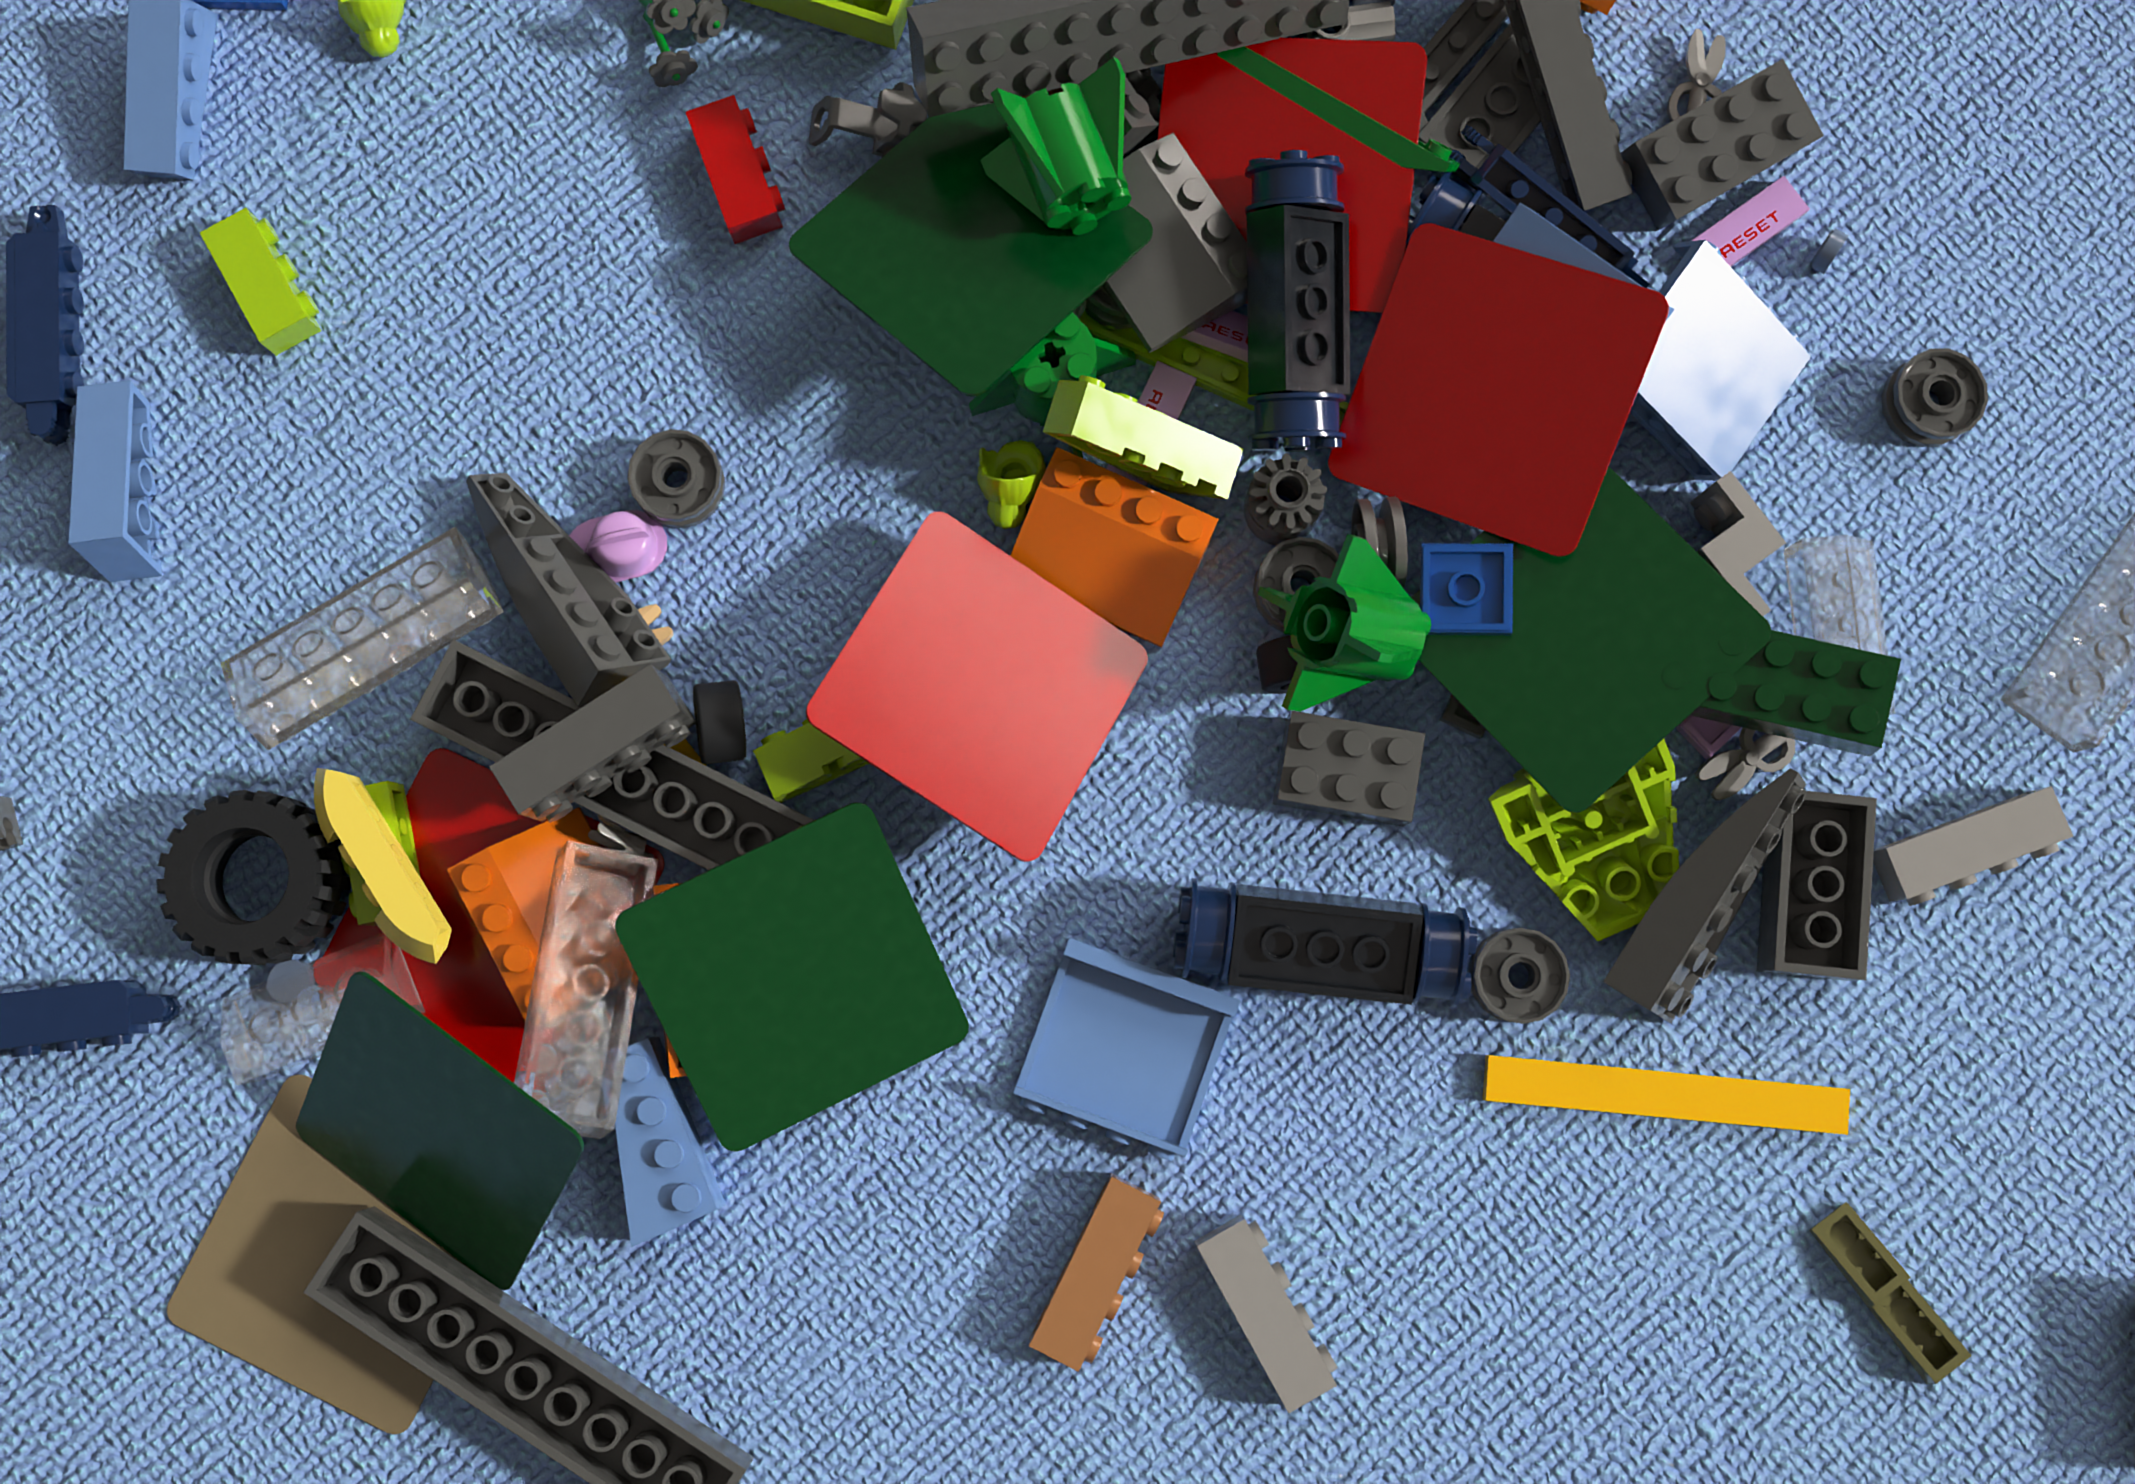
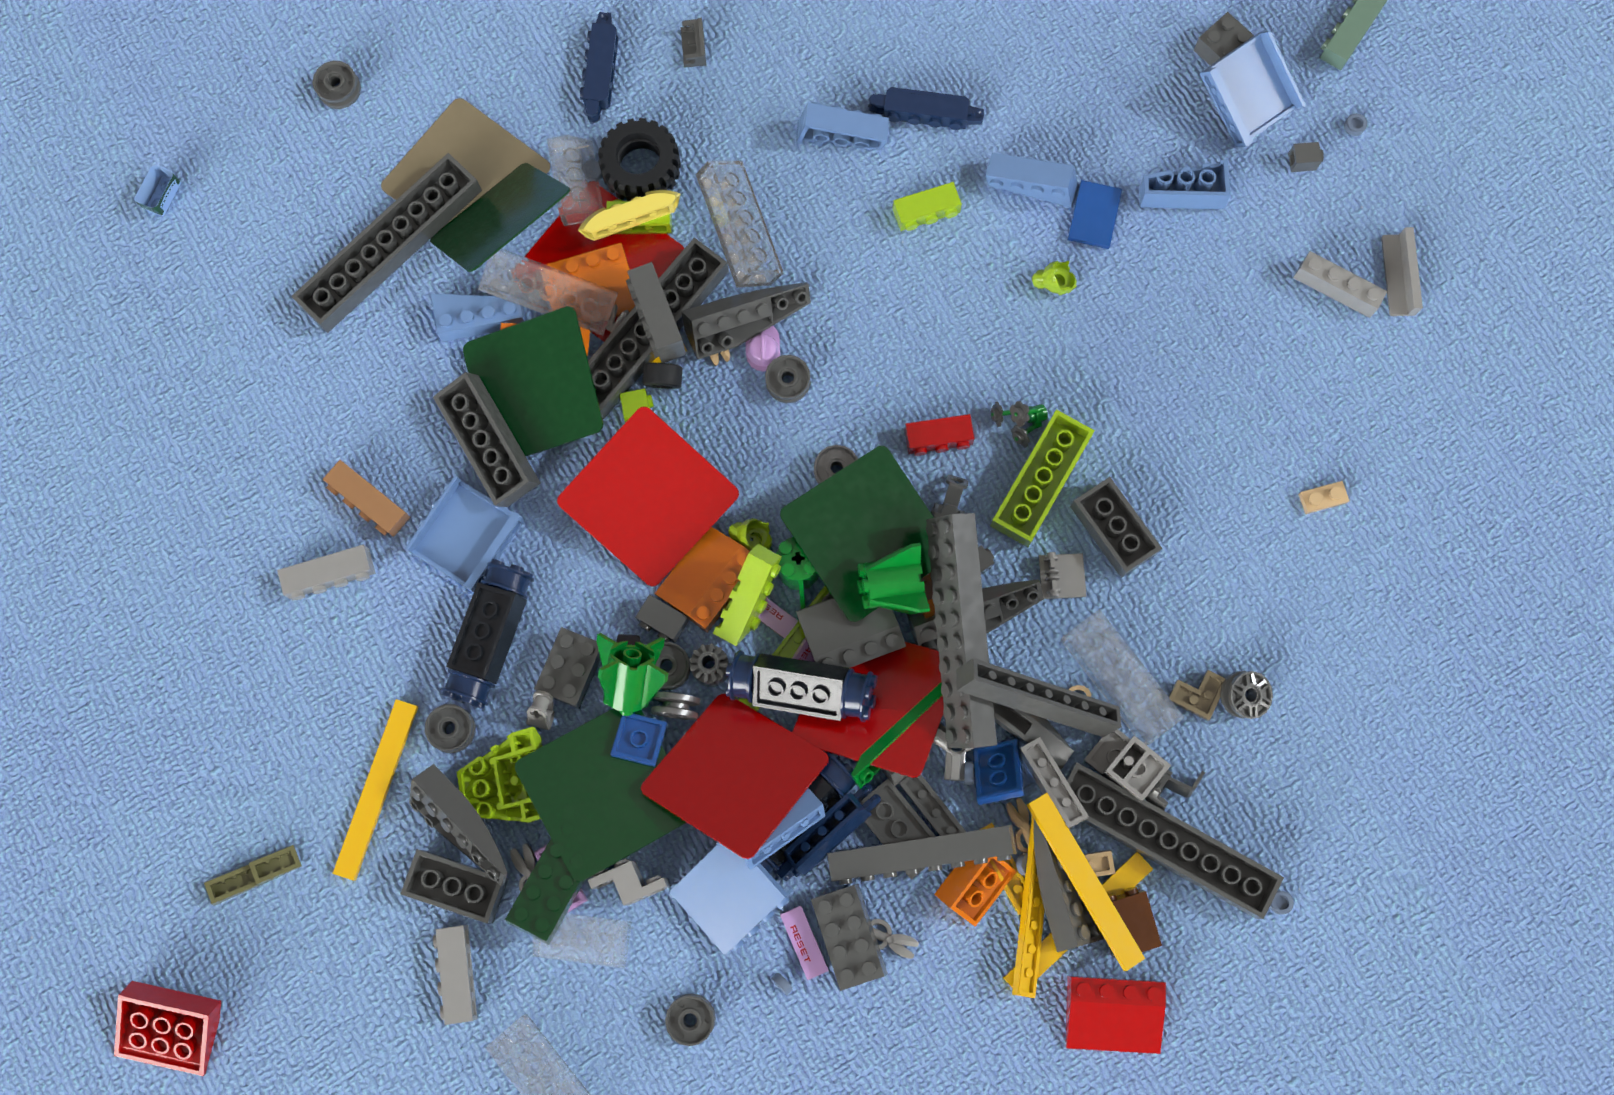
camera: 105 degrees right, 5 degrees down
none -> dark grey brick [433,372,541,507]
none -> light grey piece [526,690,554,730]
none -> dark grey brick [635,594,689,643]
none -> flat silver wheel [814,445,858,484]

